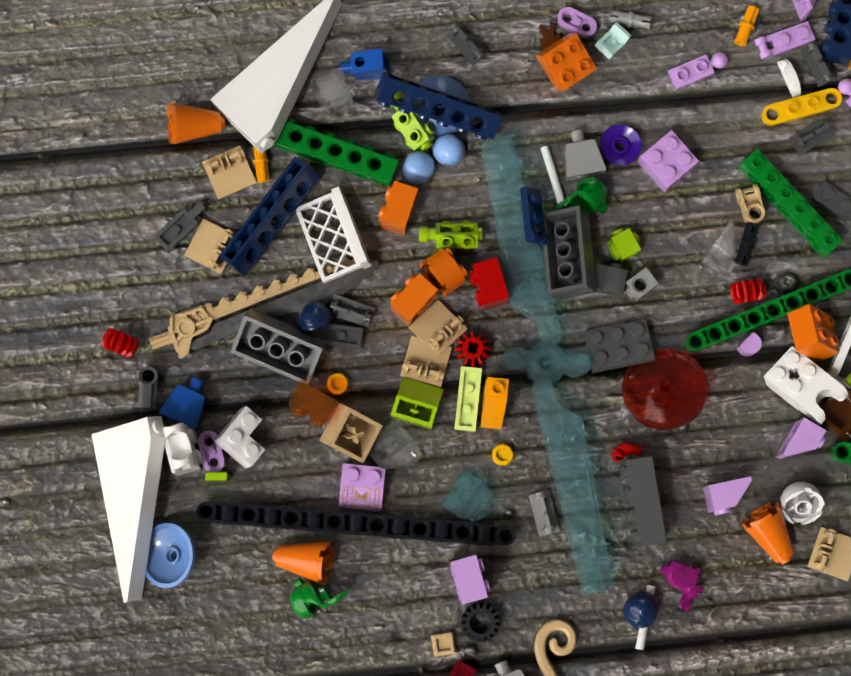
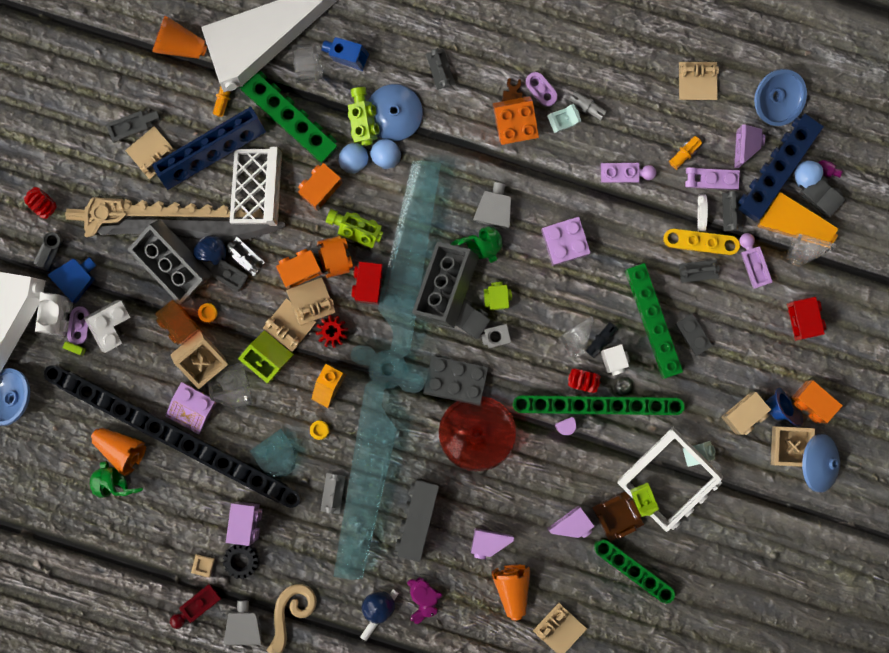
camera: 25 degrees right, 5 degrees up
tan hinge [202,146,257,200] -> none
dark blue brick [375,72,502,140] -> none
yellowish green plate [454,366,482,432] -> none
dark blue plate [520,186,549,246] -> none
white bar [540,146,565,204] -> none
dark purple dish [600,125,641,166] -> none
red arm [611,442,642,462] -> none
tan piece [735,184,765,226] -> none
white brick [764,346,848,425] -> none
white cylinder [780,481,824,525] -> none
orange brick [787,304,839,363] -> none
none -> white brick [600,344,630,375]

